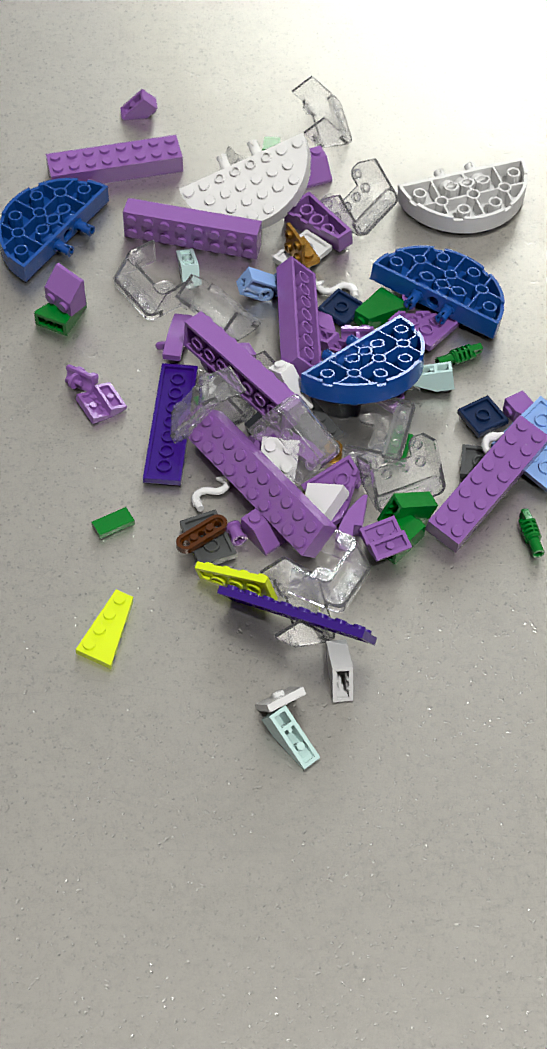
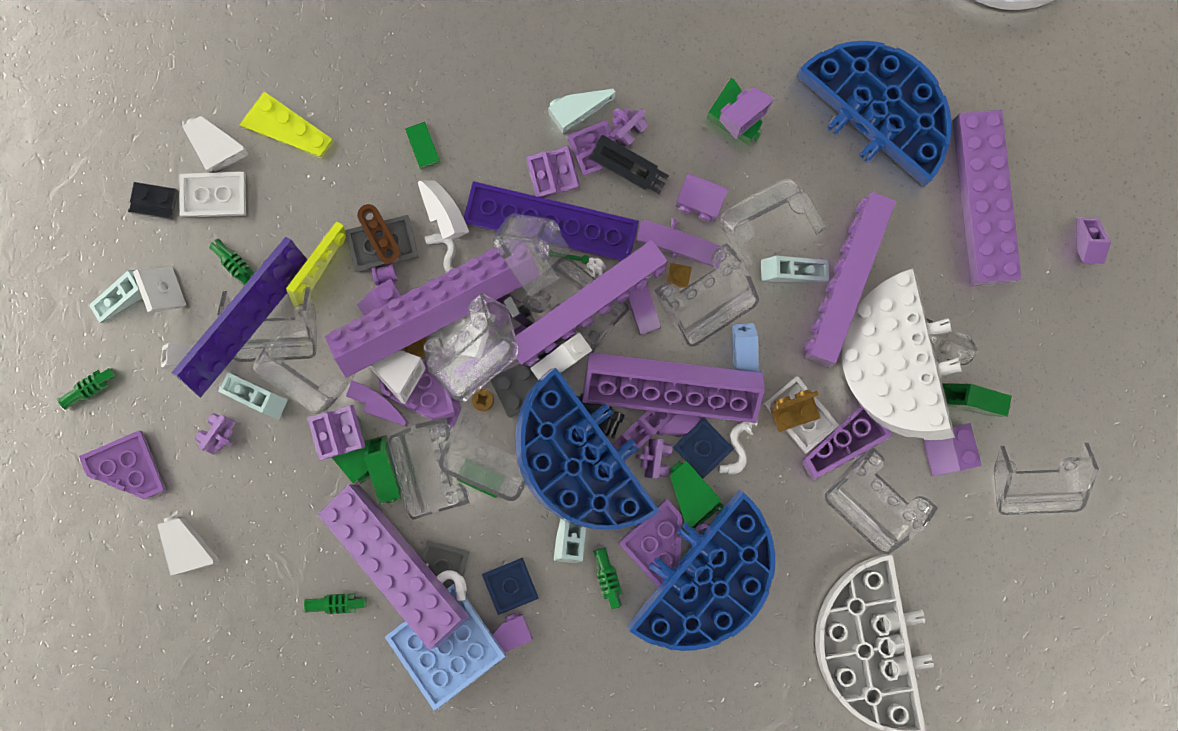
camera: 100 degrees right, 30 degrees up
none -> green hinge [57,368,117,410]
none -> medium lavender plate [79,430,166,499]
none -> black plate [128,182,178,220]
none -> white slope [157,515,219,576]
none -> white plate [180,172,246,218]
none -> white slope [182,116,249,173]
none -> medium lavender hips [195,413,236,455]
none -> green hinge [209,239,254,286]
none -> light aqua slope [218,372,288,419]
none -> white slope [418,180,469,239]
none -> medium lavender slope [526,146,581,198]
none -> light aqua slope [548,89,615,134]
none -> black hinge [588,135,669,195]
none -> medium lavender slope [675,173,728,222]

